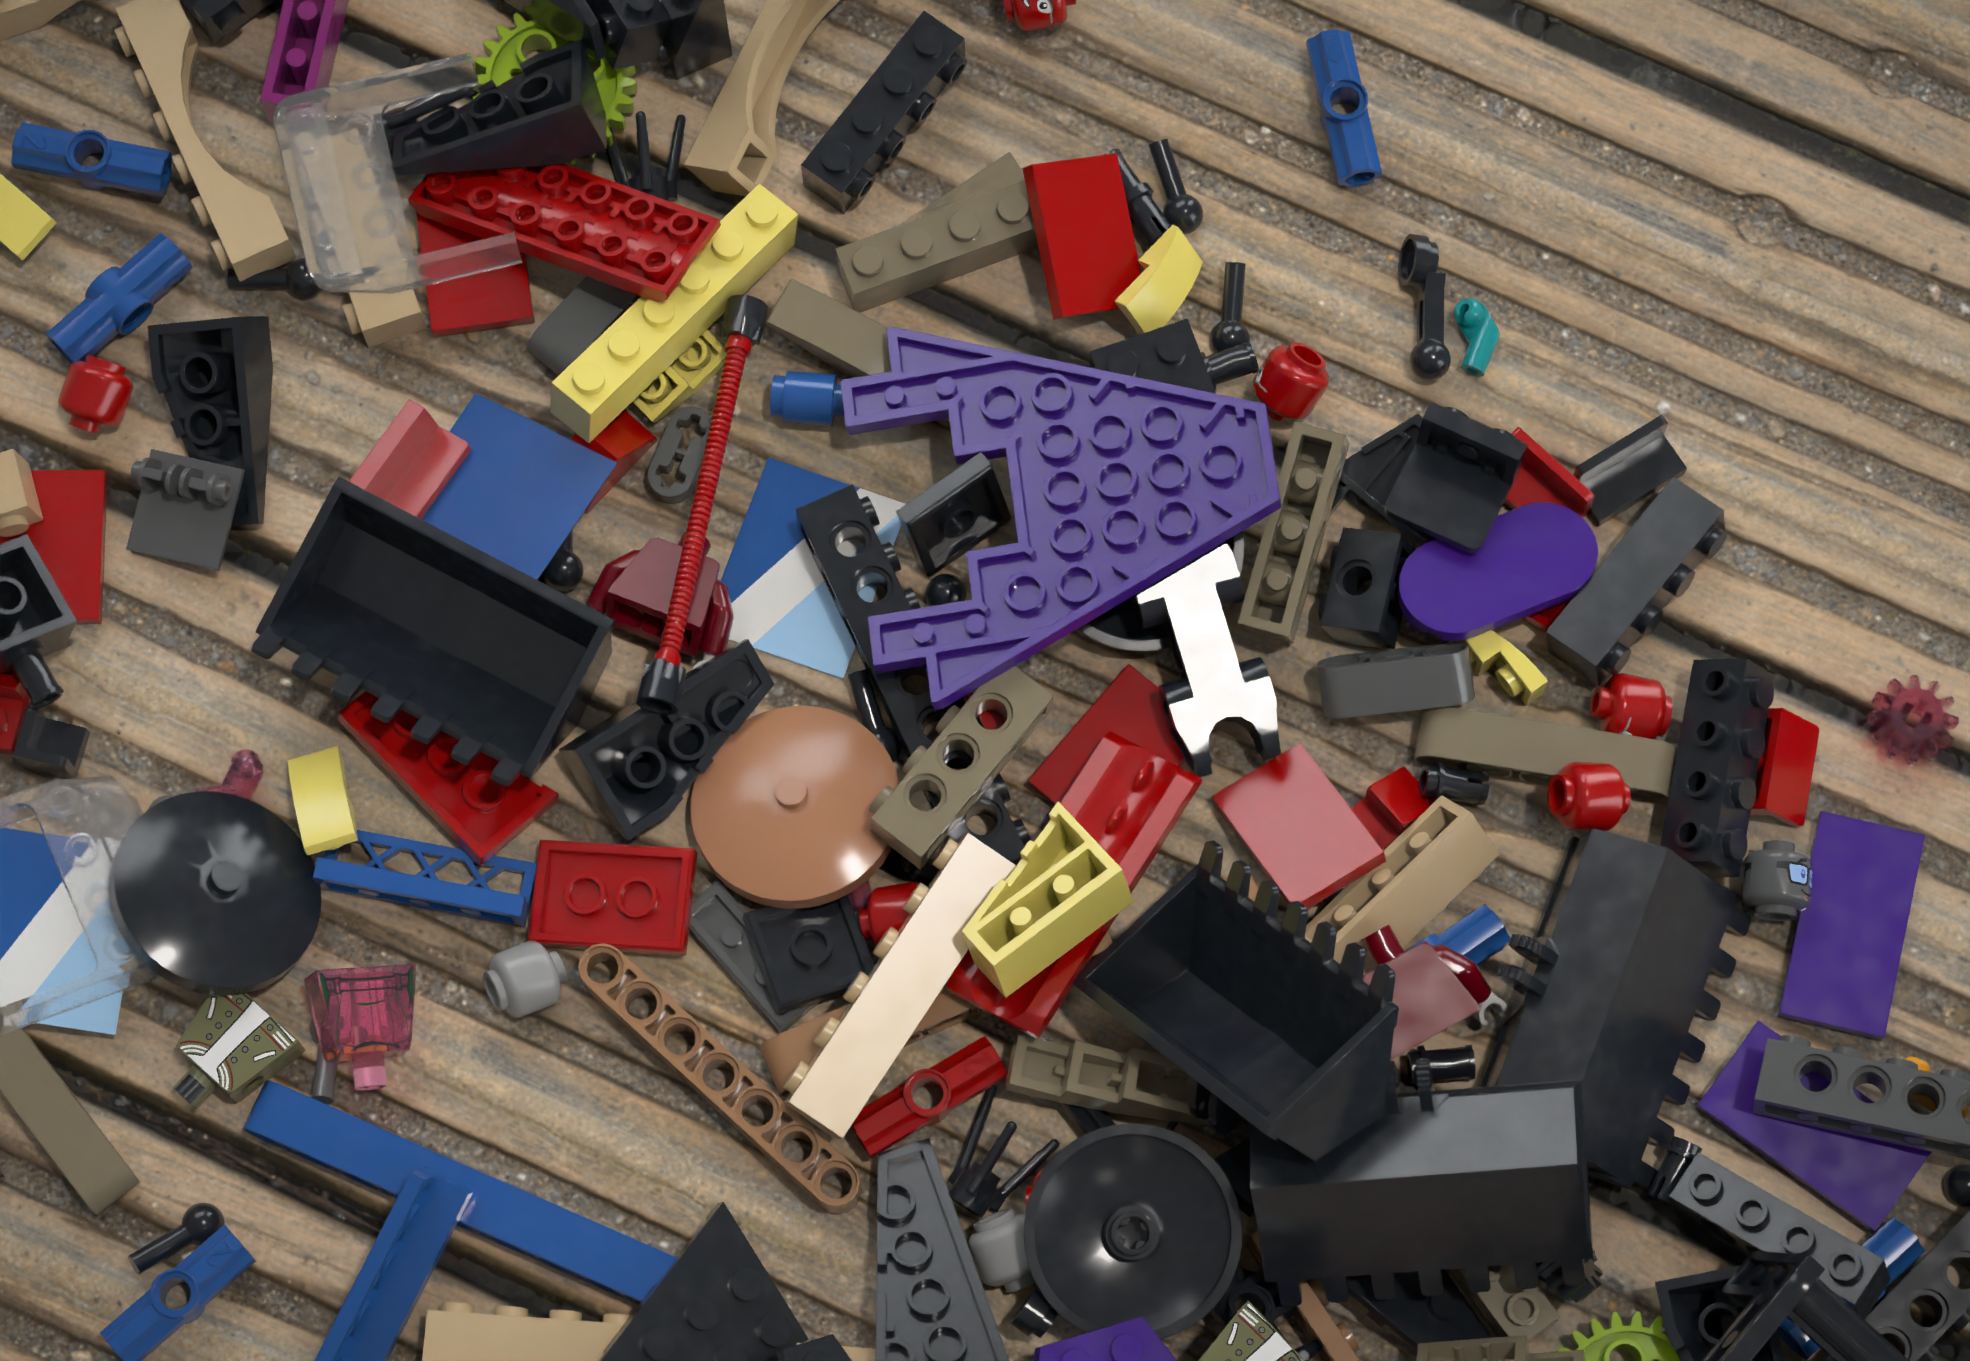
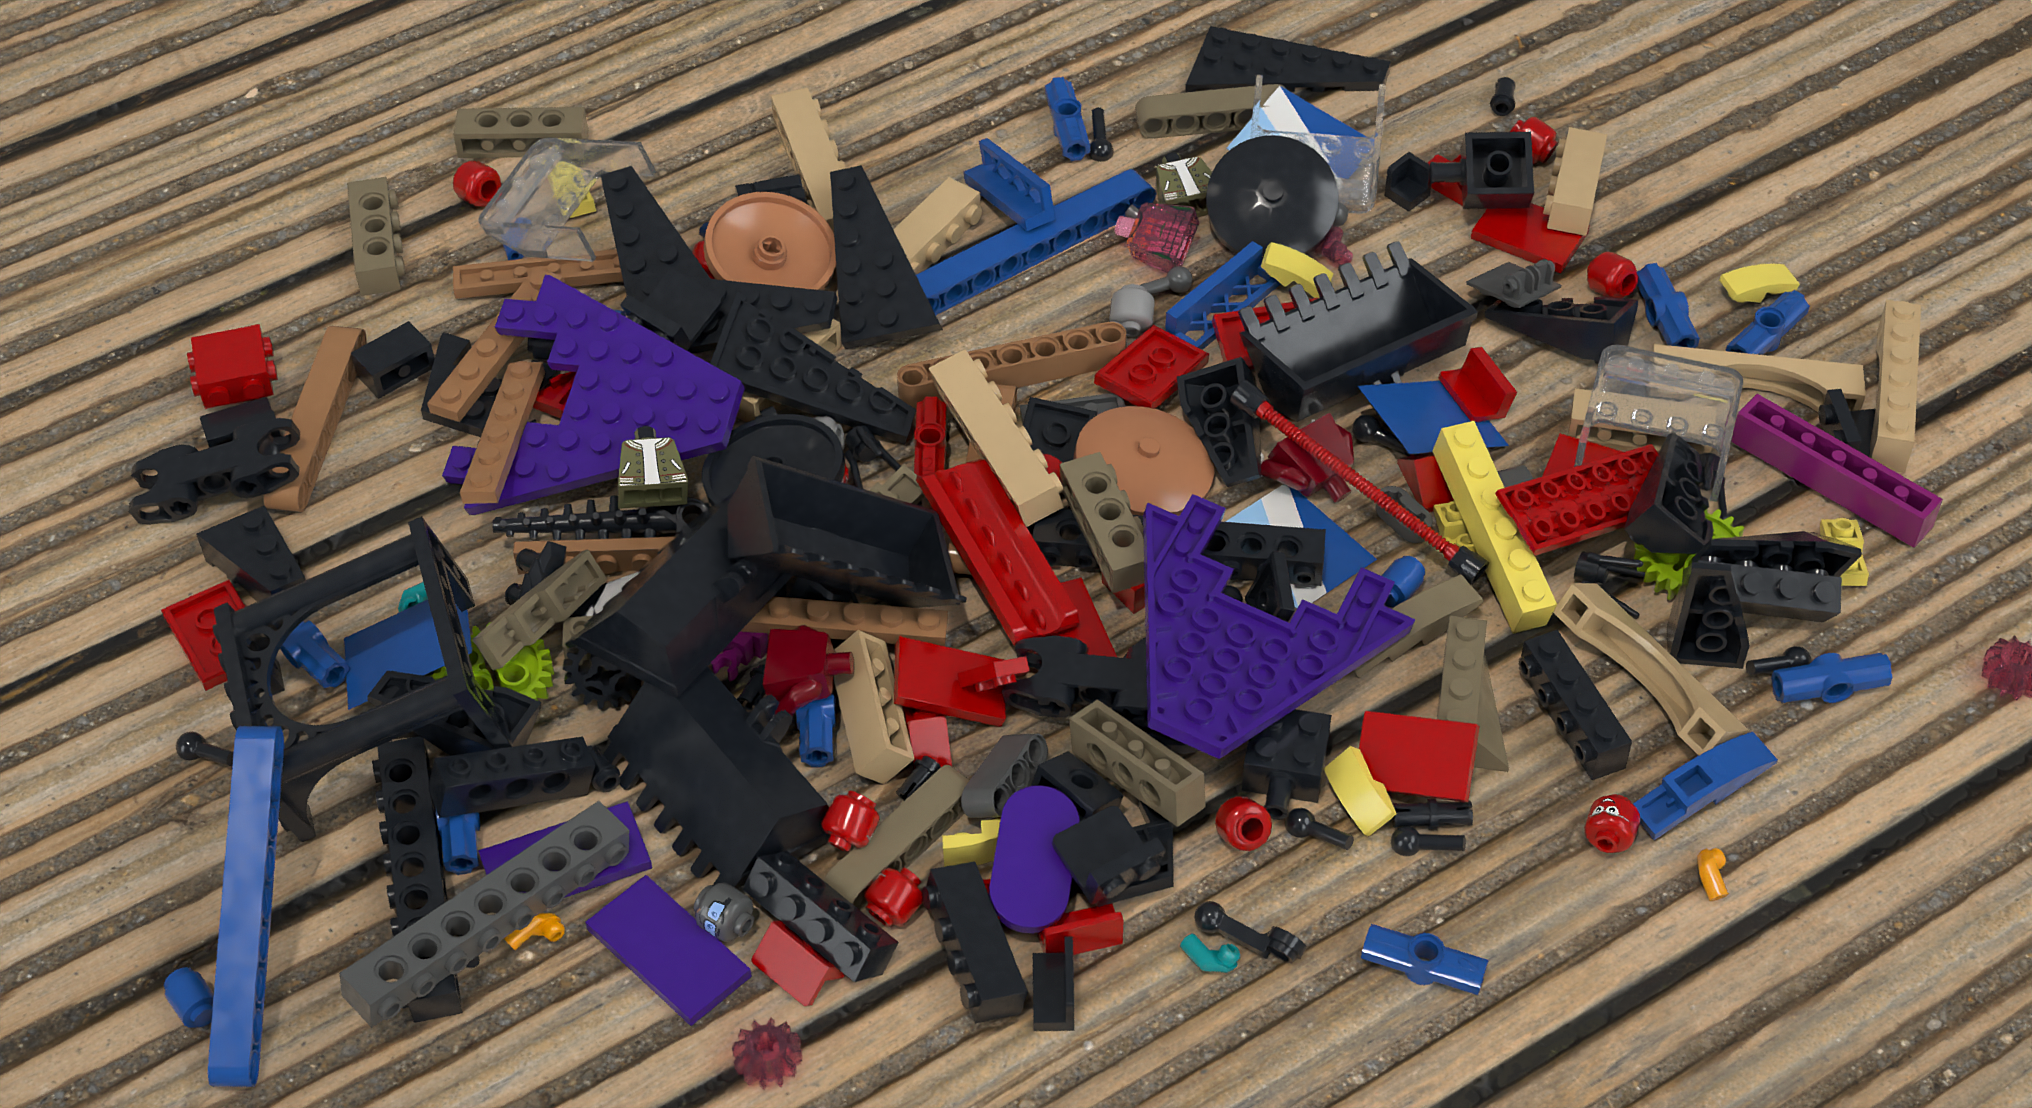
camera: 120 degrees right, 25 degrees down
light yellow wedge [962,802,1133,998] -> none
none -> red wing [957,656,1029,692]
none -> dark grey bar [1140,266,1193,295]

